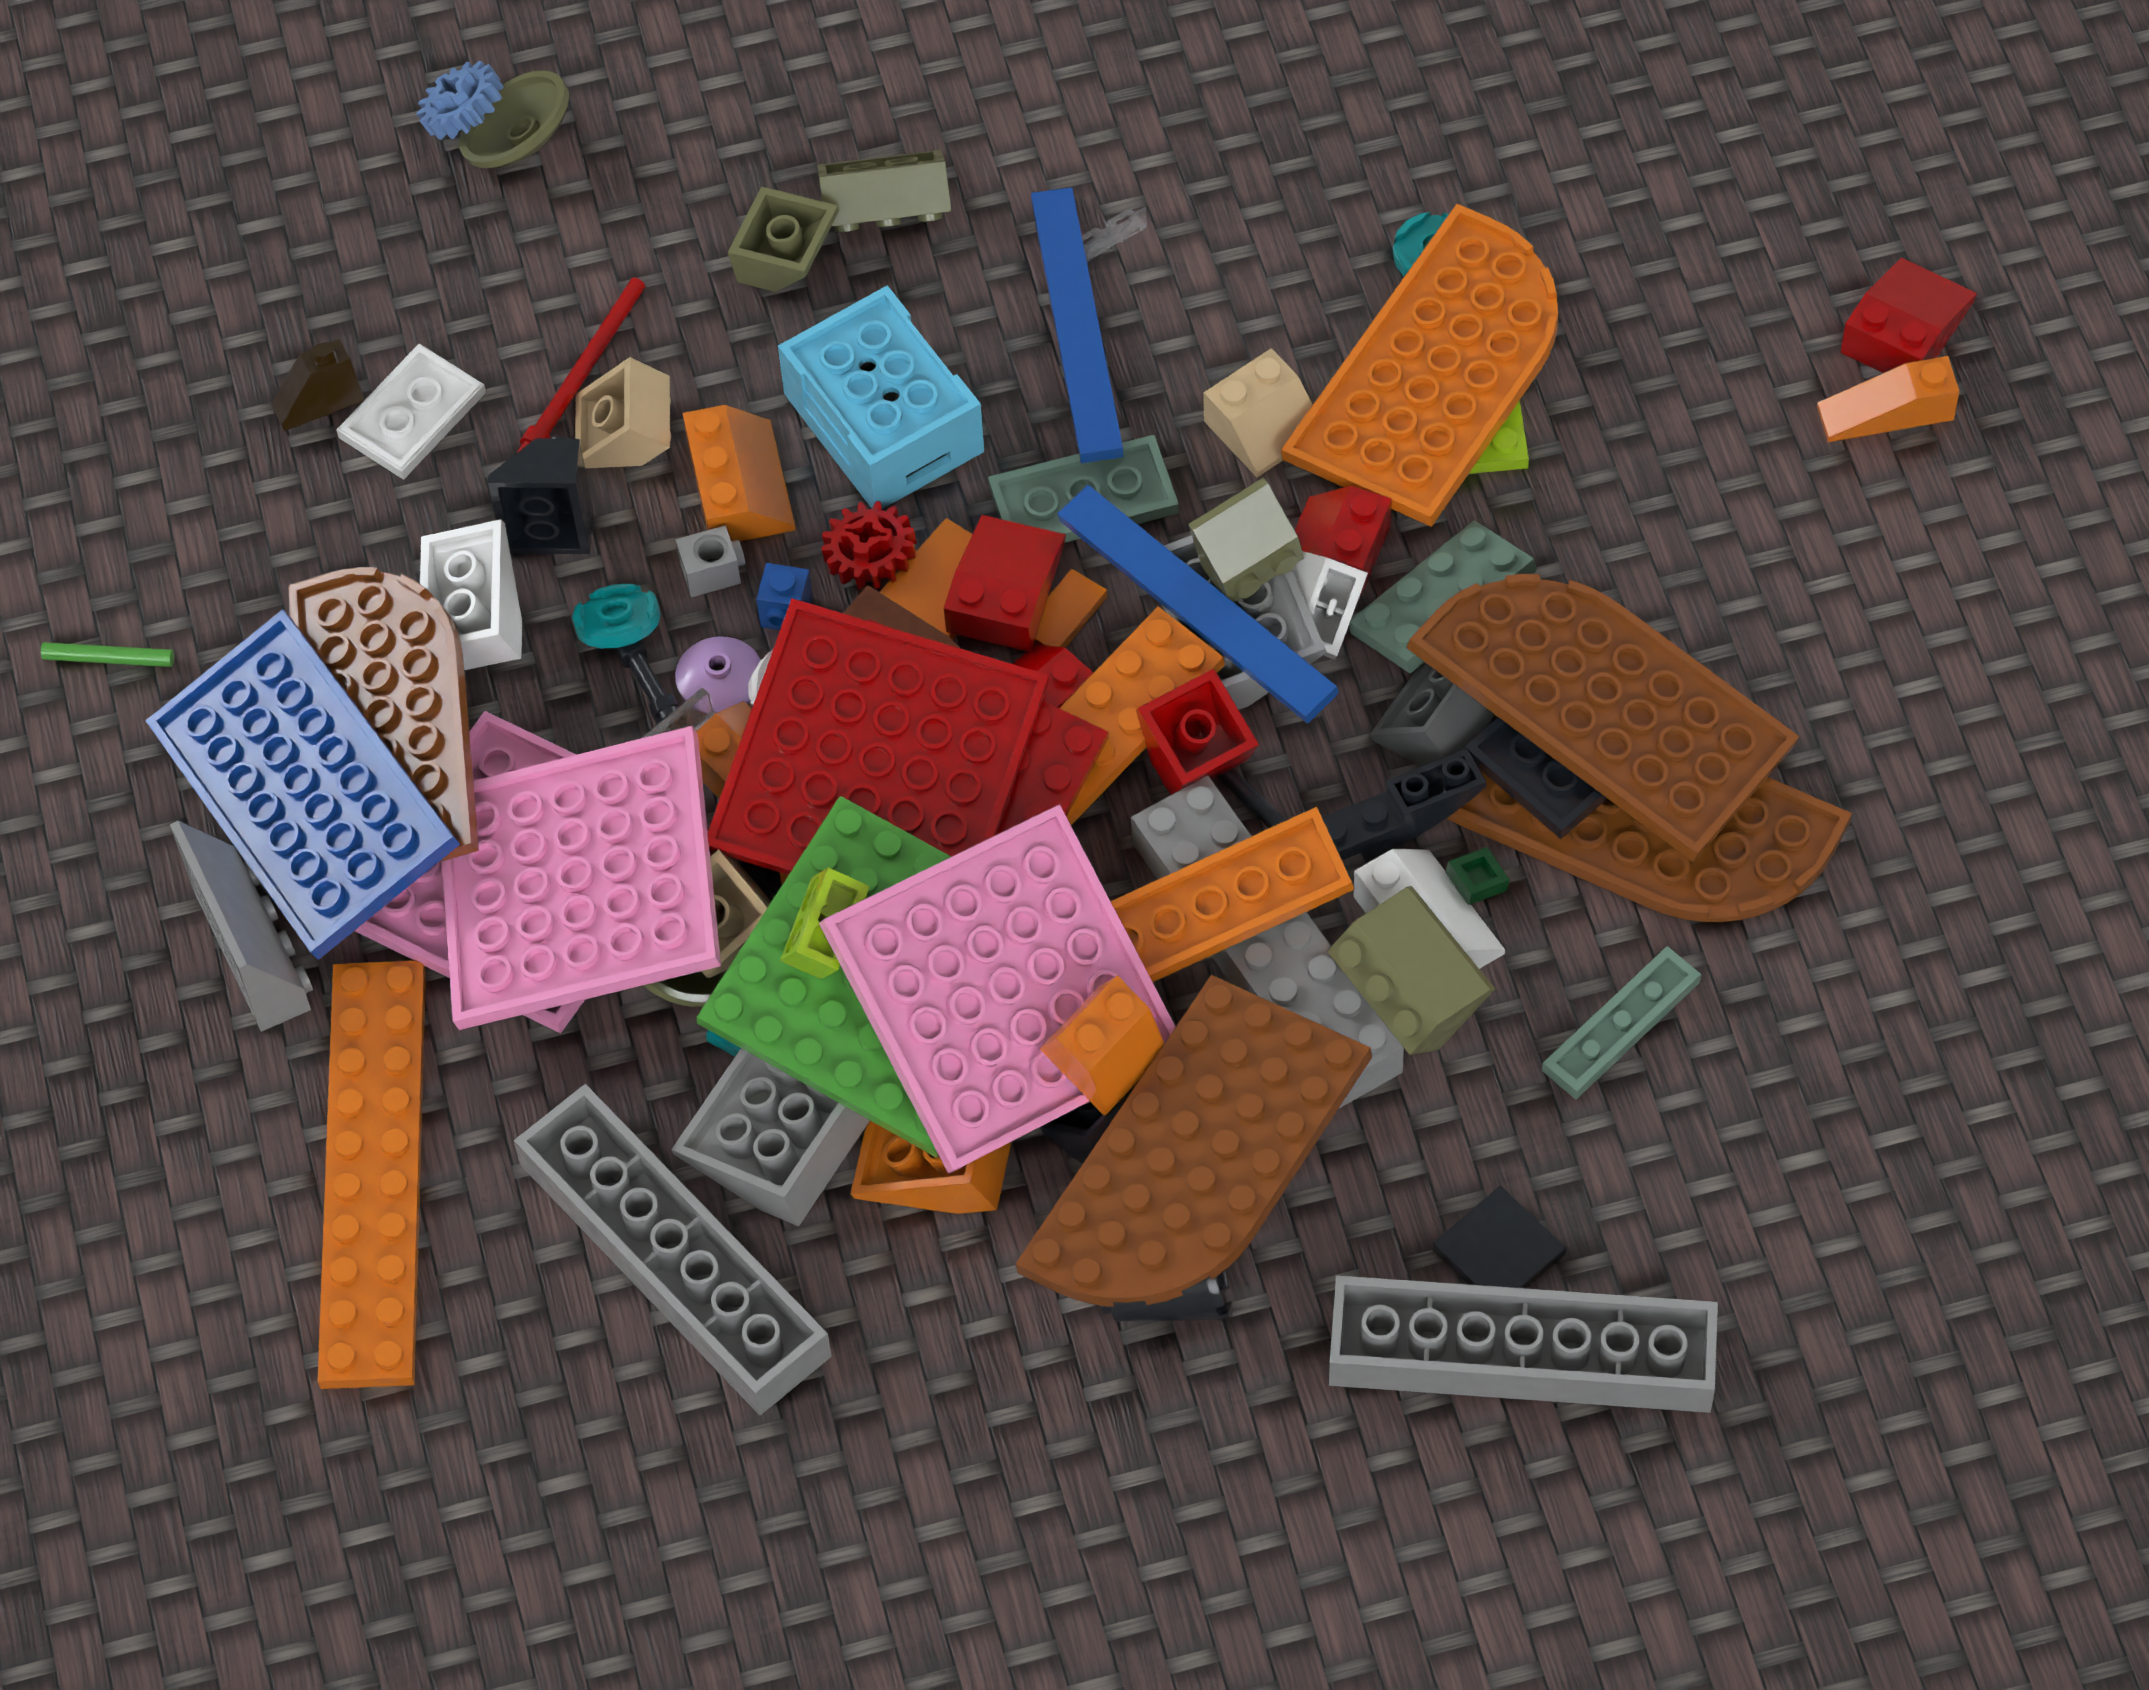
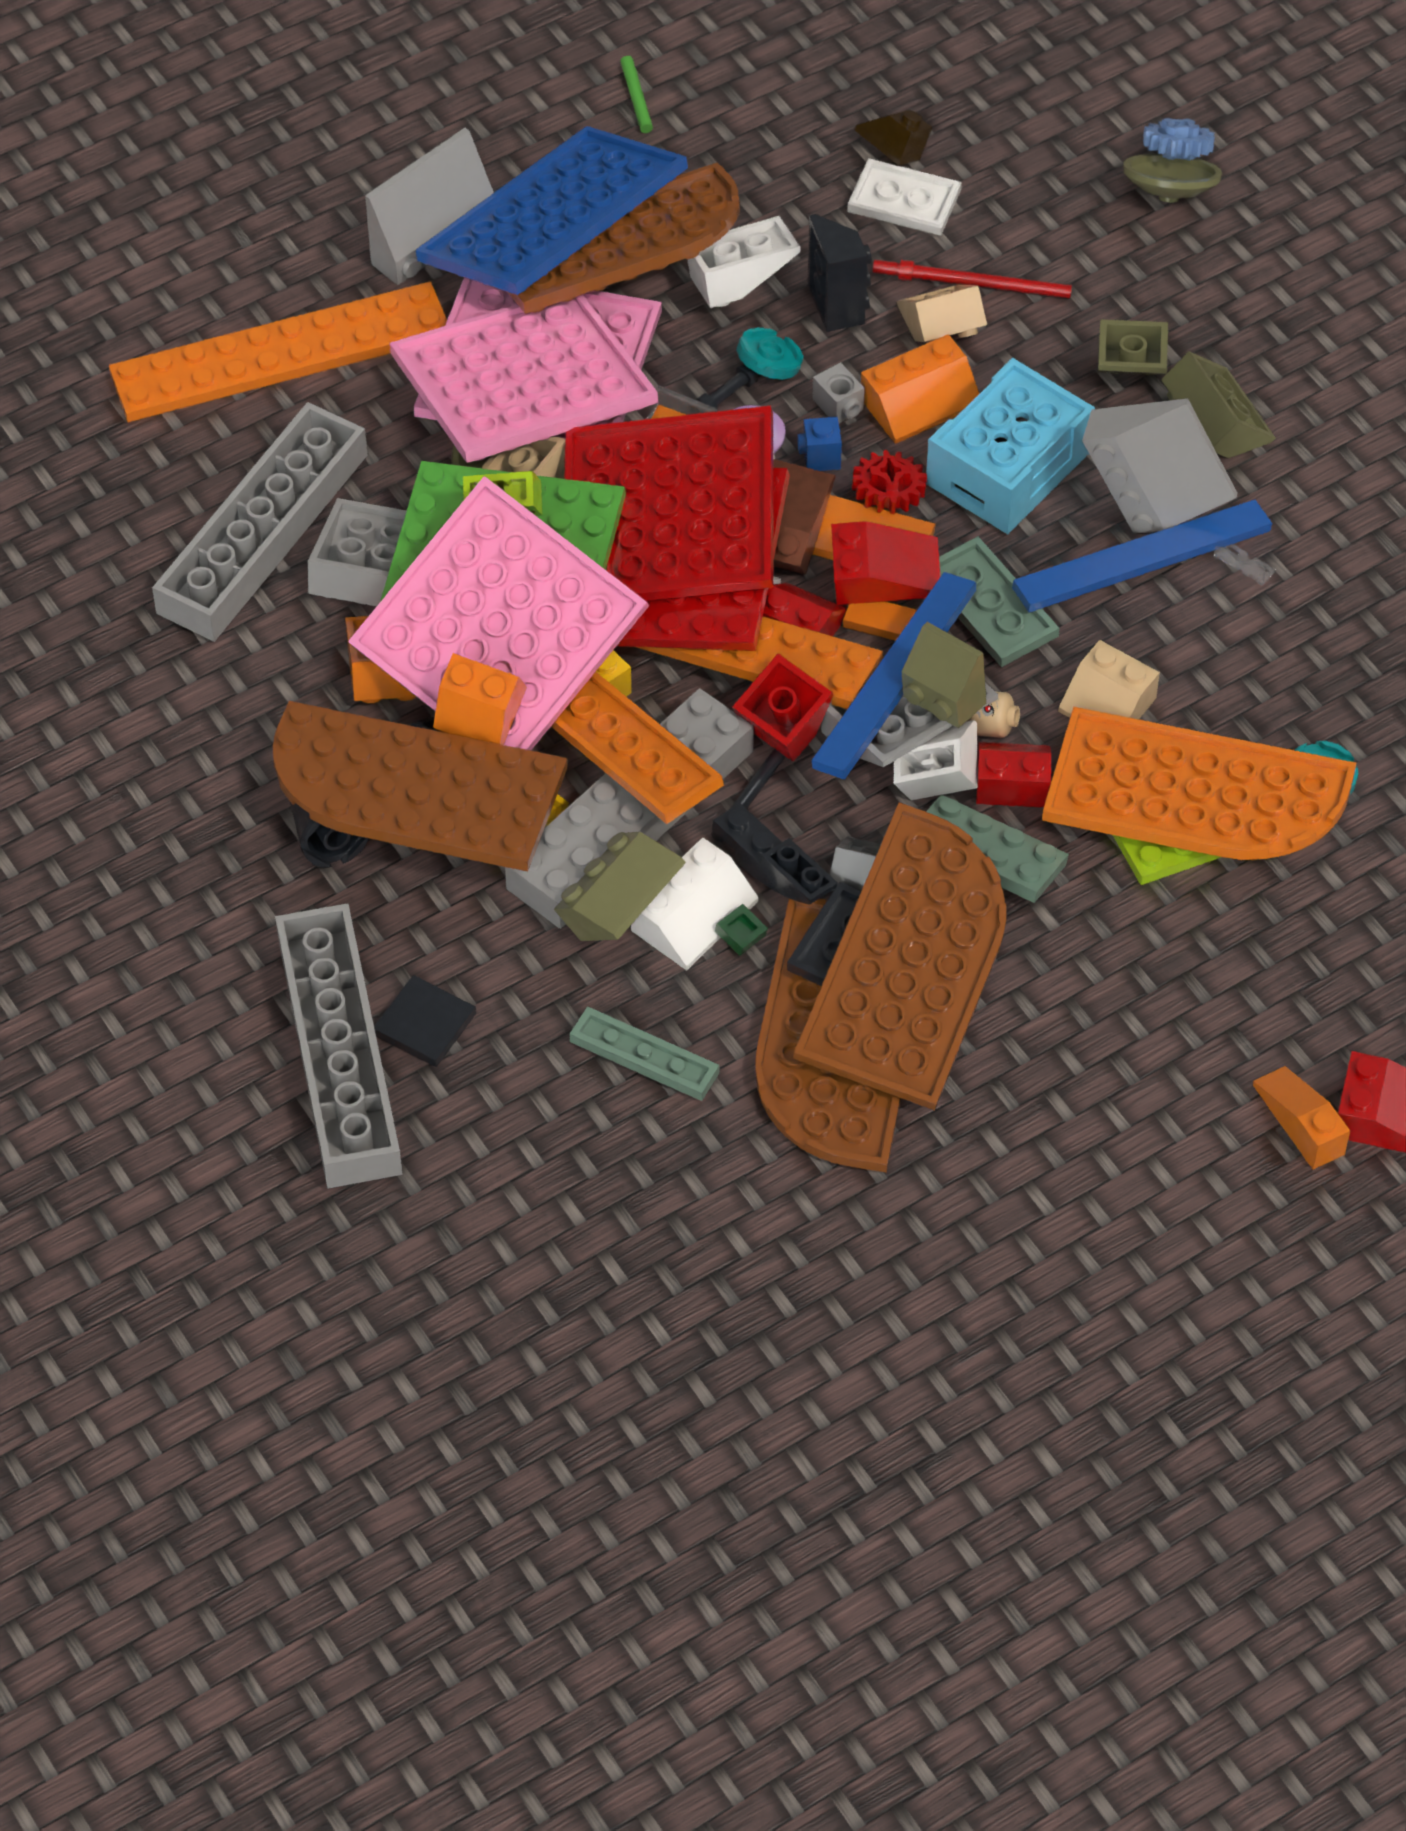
camera: 70 degrees right, 5 degrees down
none -> light grey slope [1082,398,1237,534]

